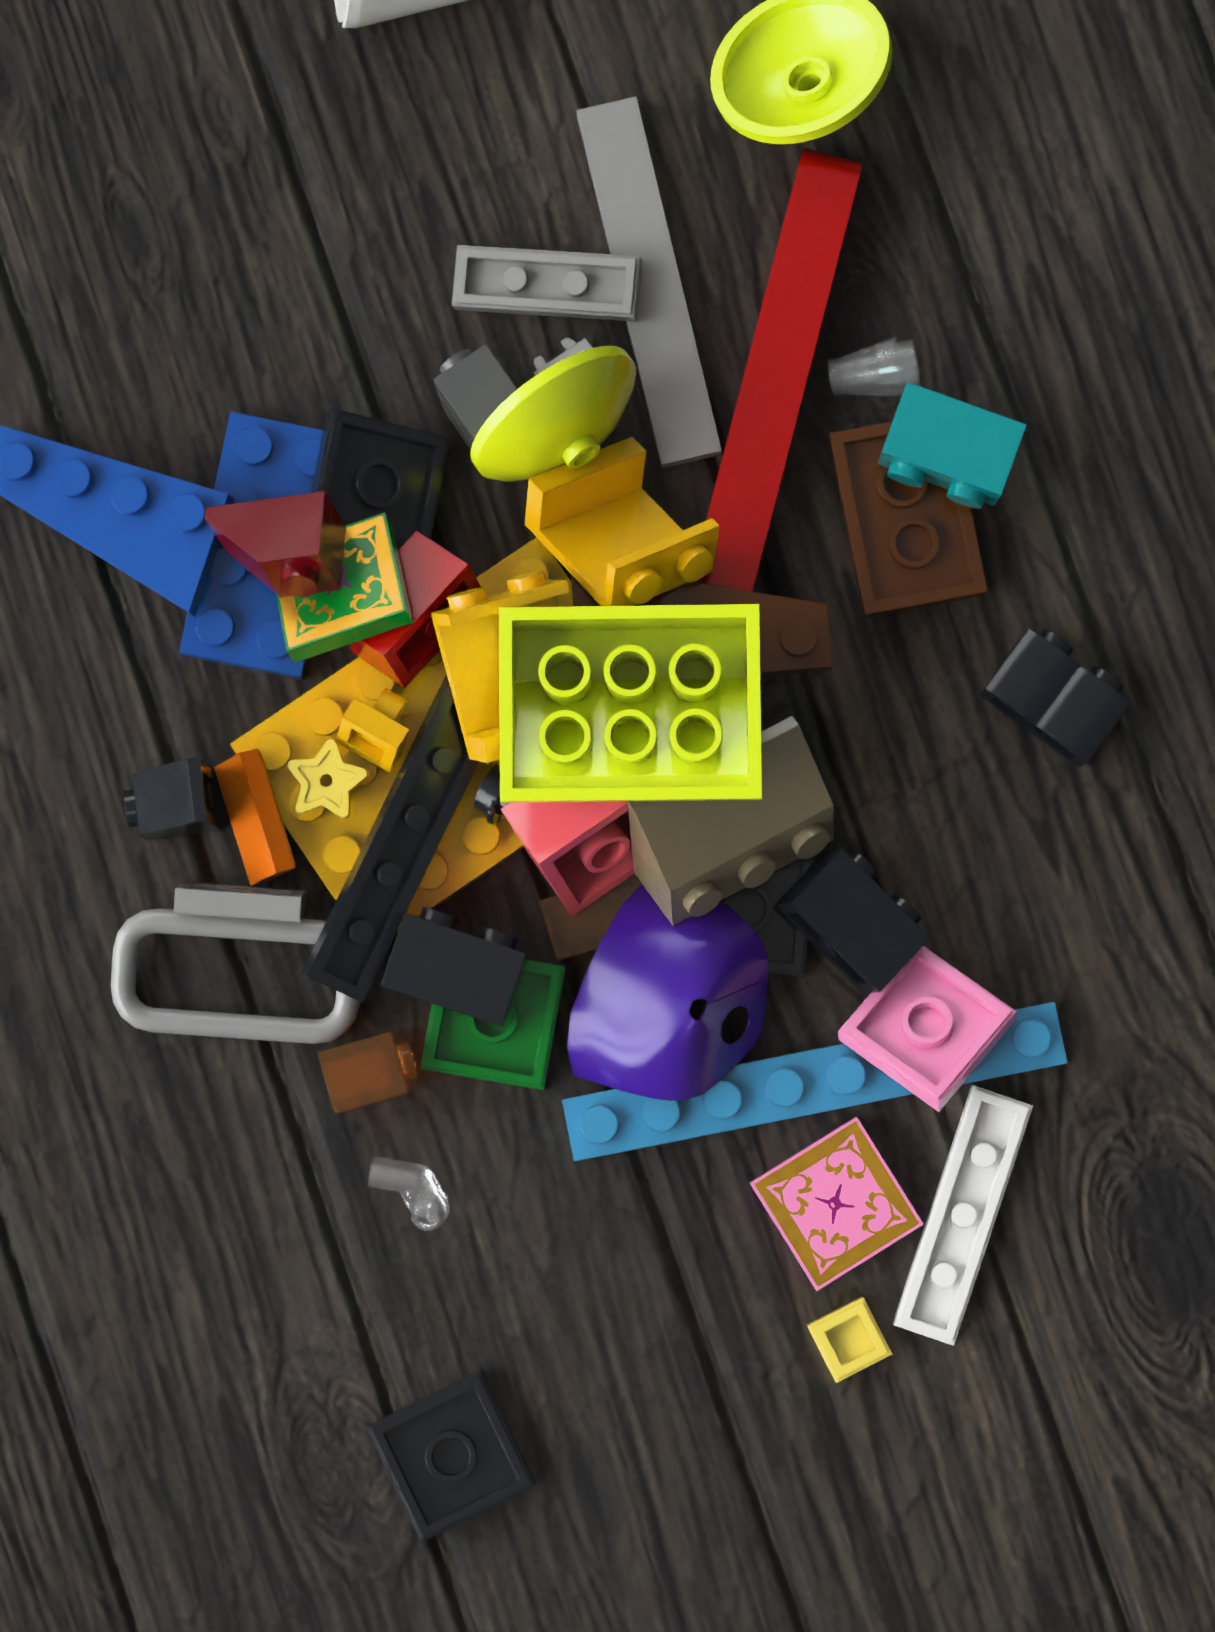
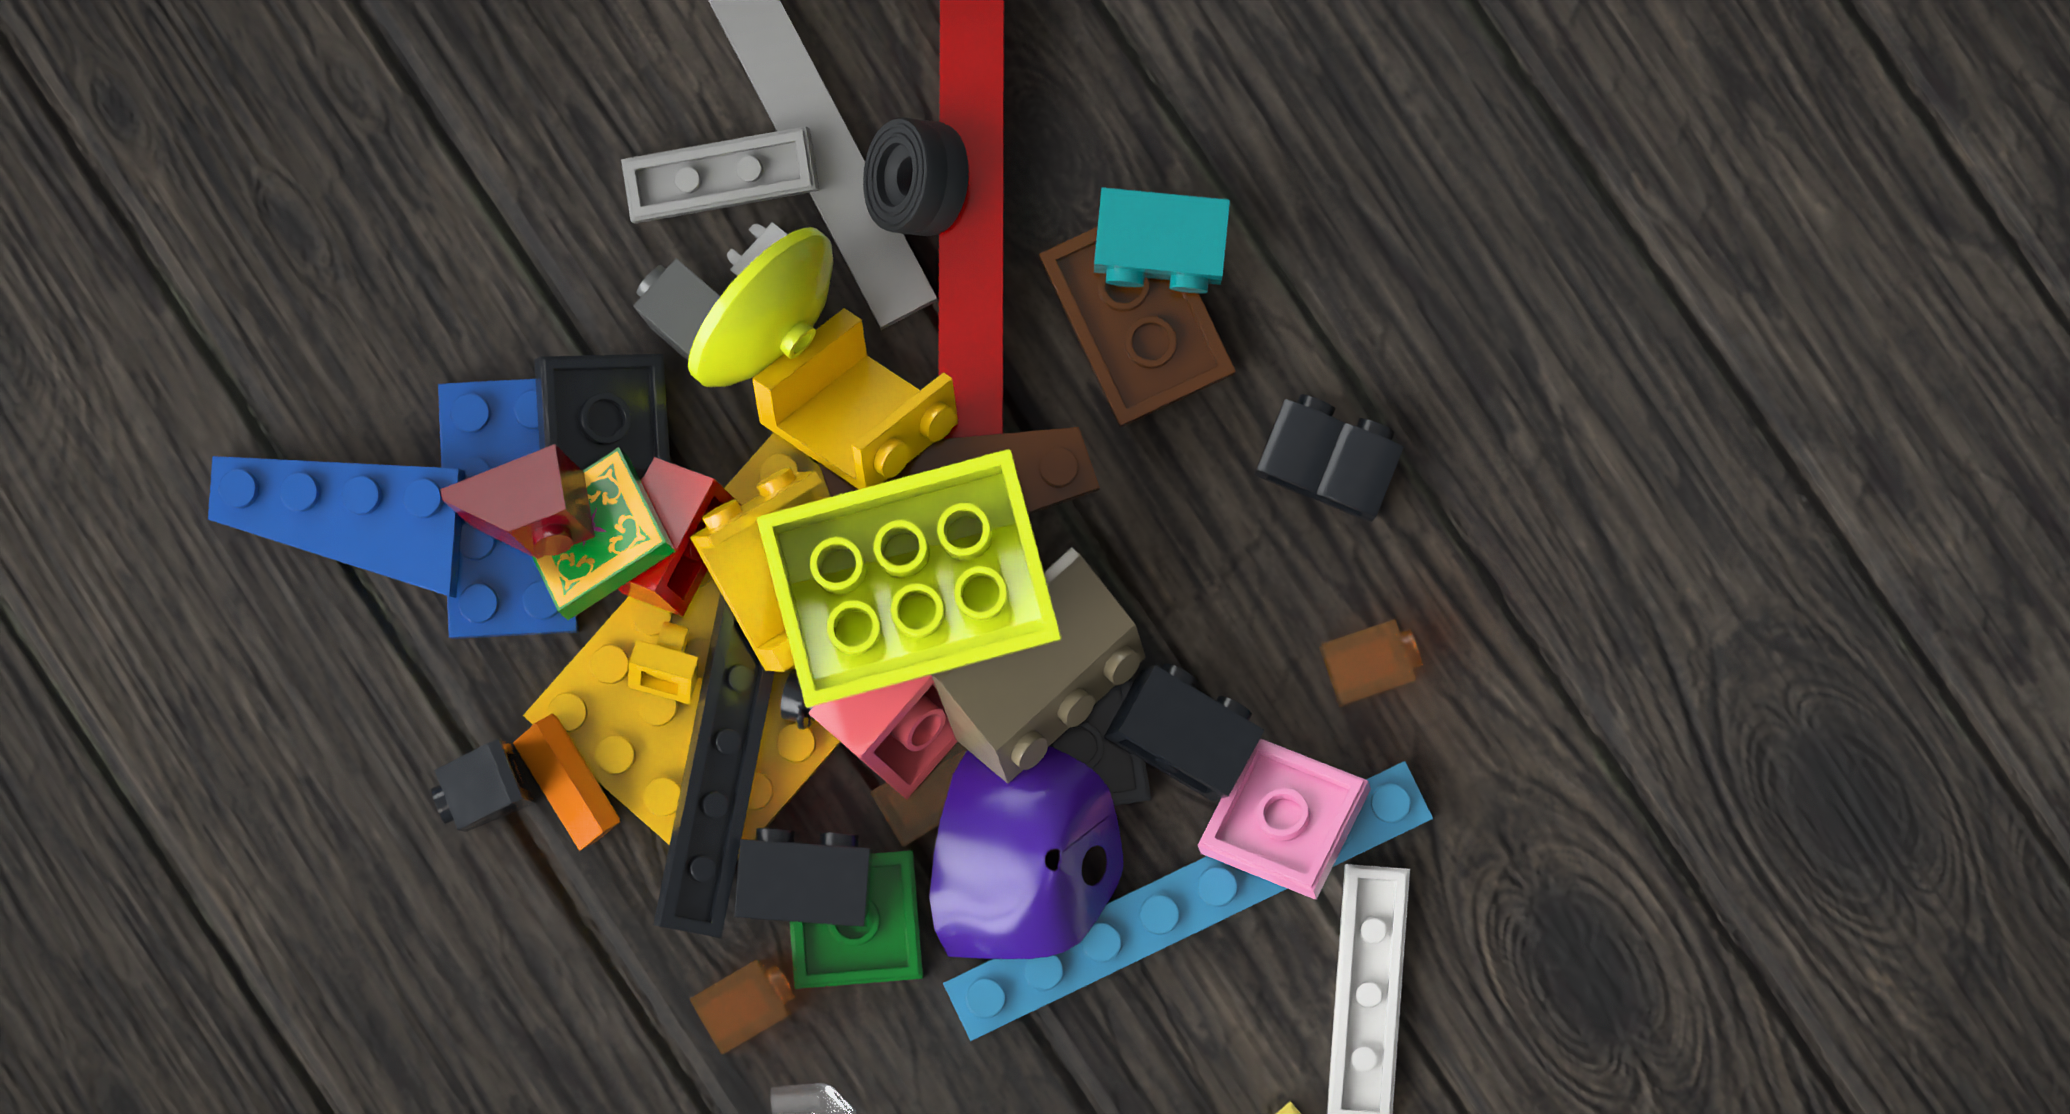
camera: 10 degrees left, 0 degrees up
light grey bar [111,882,360,1044] -> none
light yellow plate [287,739,369,819] -> none
tile [749,1117,924,1291] -> none
clear cone [828,336,921,397] -> none
none -> black tyre [863,118,969,236]
none -> clear orange brick [1319,619,1422,708]

